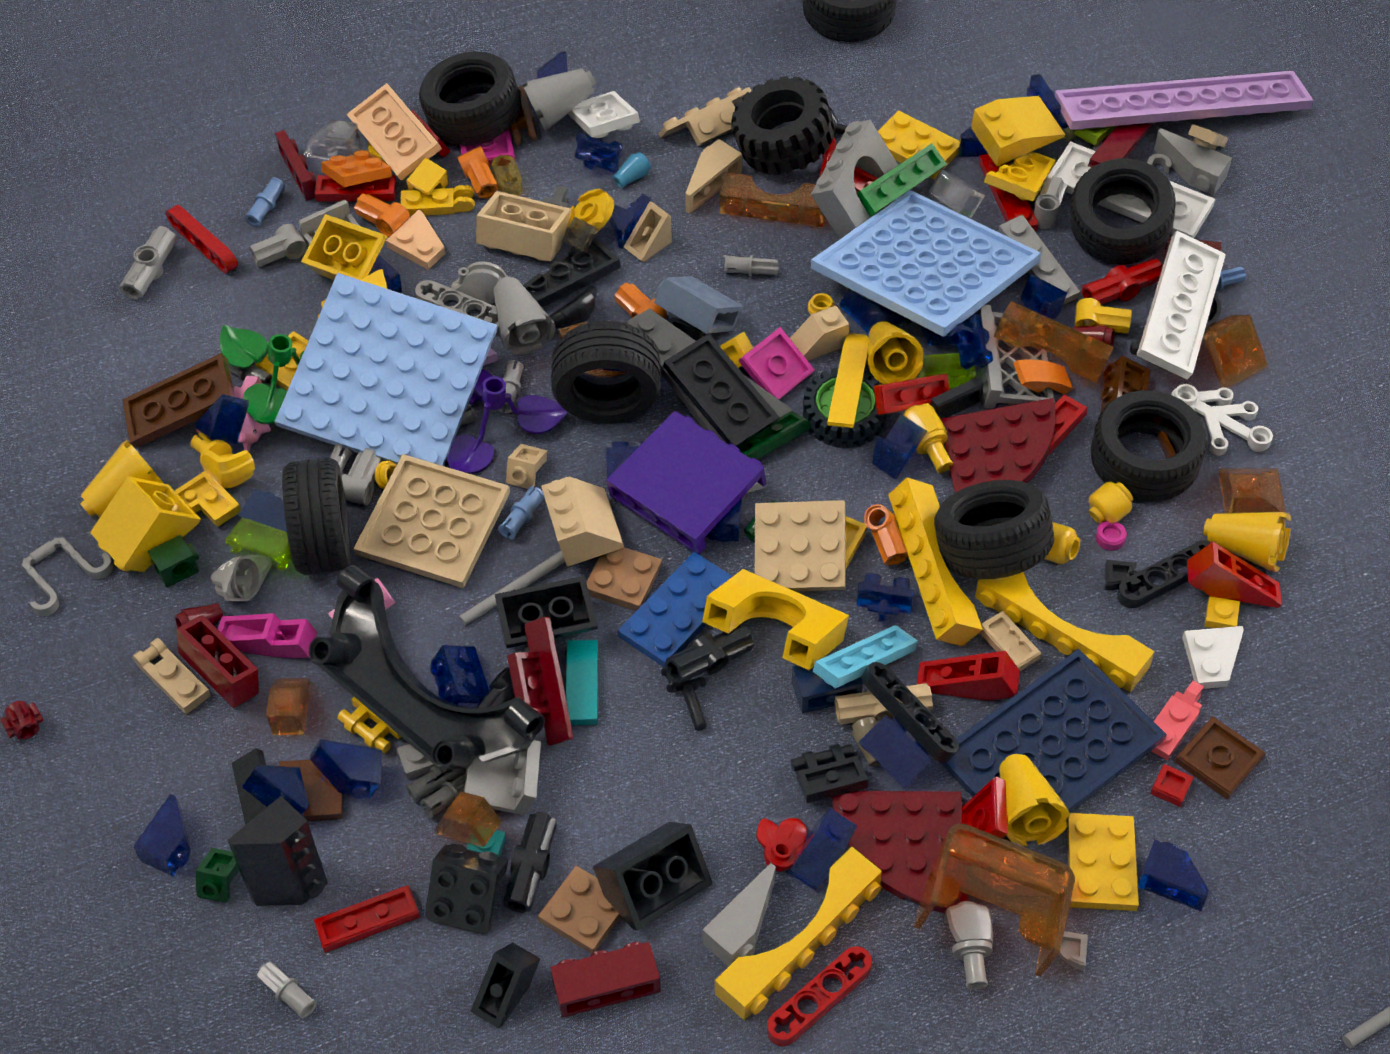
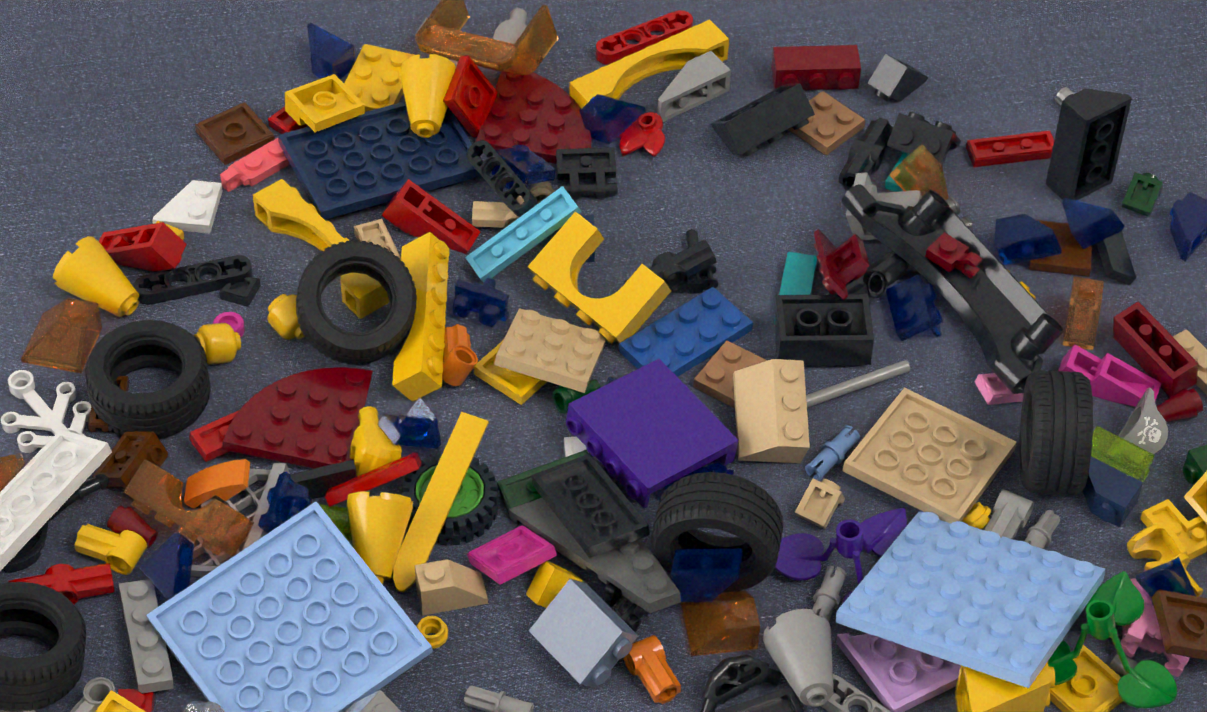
camera: 170 degrees left, 5 degrees down
none -> yellow plate [285,74,365,132]
none -> dark red plate [925,232,982,278]

